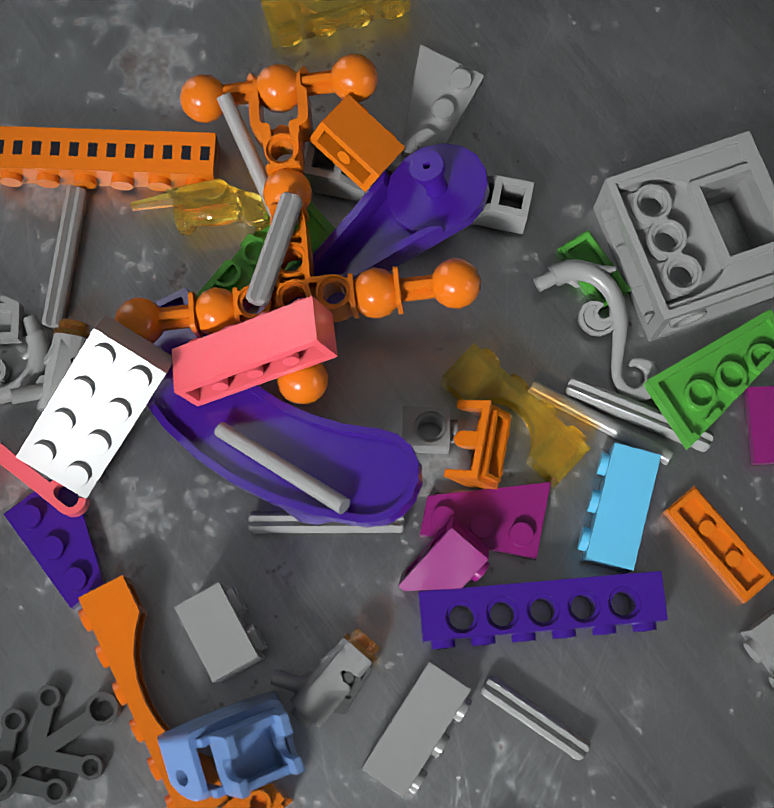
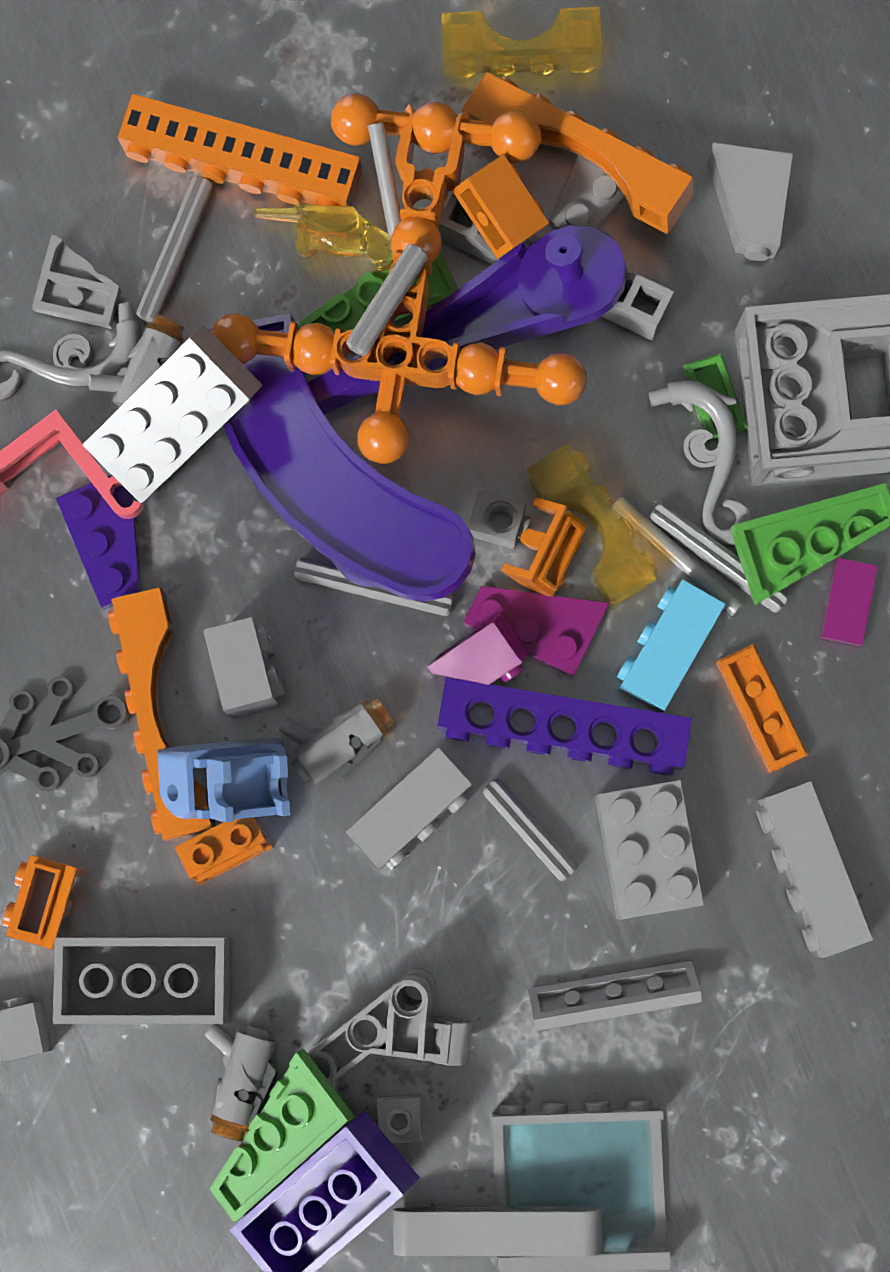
camera: 20 degrees right, 5 degrees up
coral brick [172,296,338,407] -> none
light grey bar [215,422,350,514] -> none
none -> orange arch [461,72,693,234]
none -> light grey brick [595,780,704,920]
none -> light grey slope [708,142,793,261]

